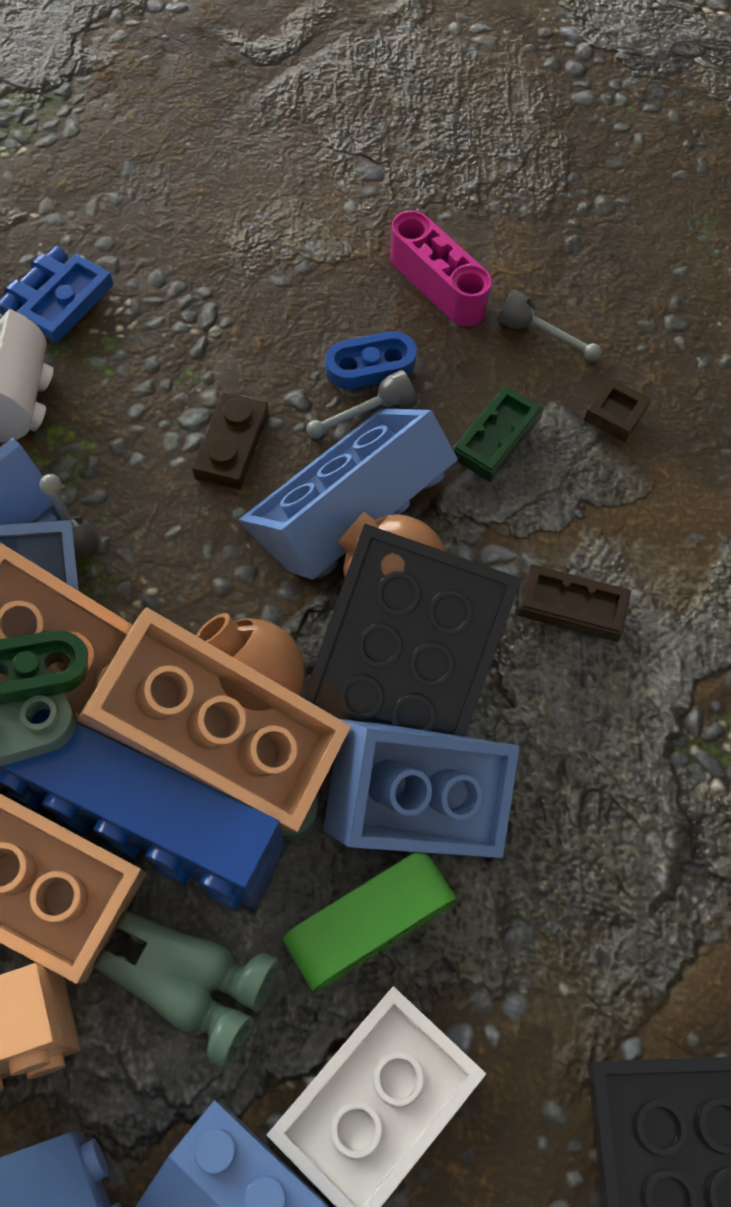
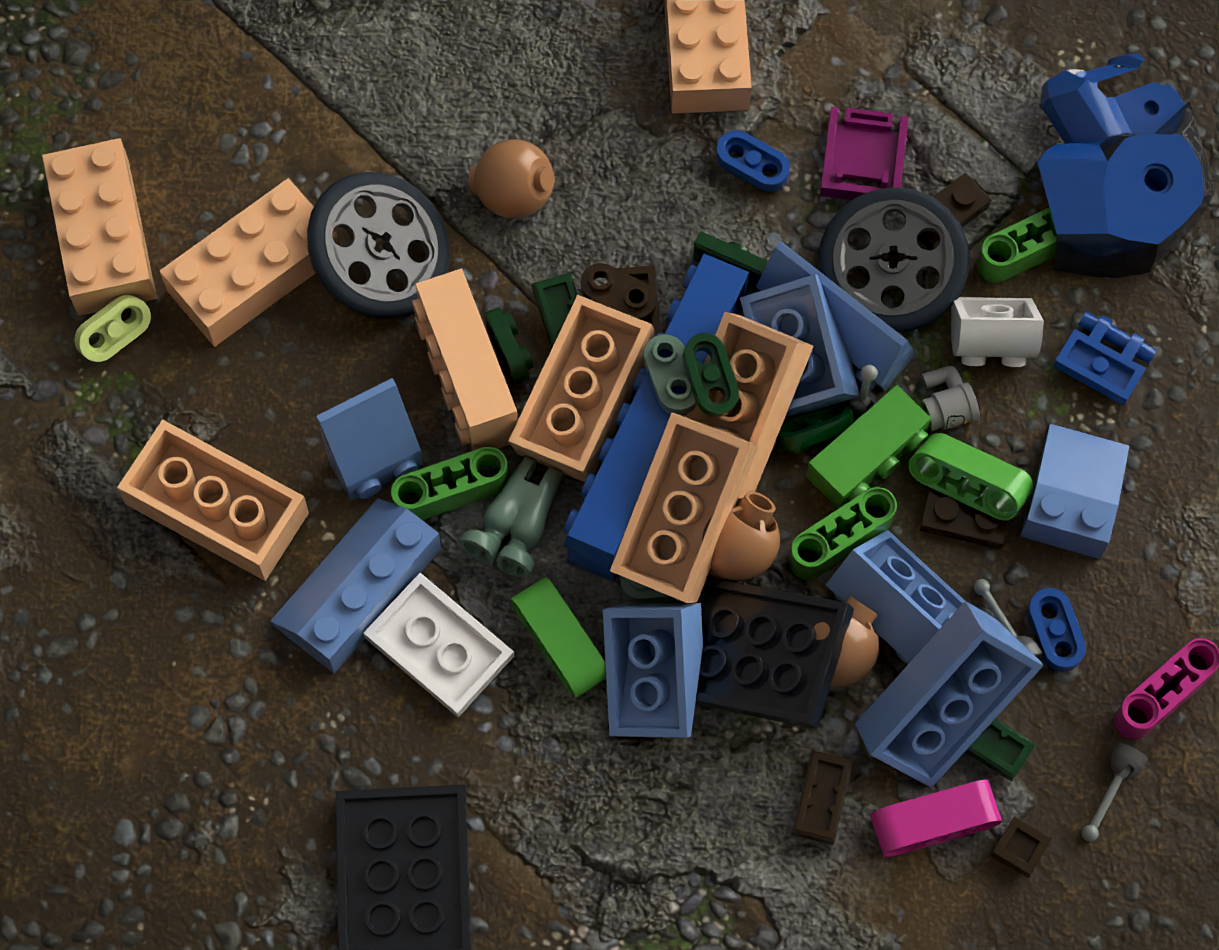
camera: 90 degrees right, 5 degrees up
none -> bright green beam [391,447,508,520]
none -> dark green plate [776,403,855,454]
none -> bright green beam [789,487,897,580]
none -> bright green brick [806,385,932,509]
none -> medium blue slope [855,601,1043,788]
none -> dark pink beam [870,780,1003,857]
none -> bright green beam [909,433,1034,520]
none -> light grey piece [921,366,980,431]
none -> medium blue slope [1020,424,1129,559]

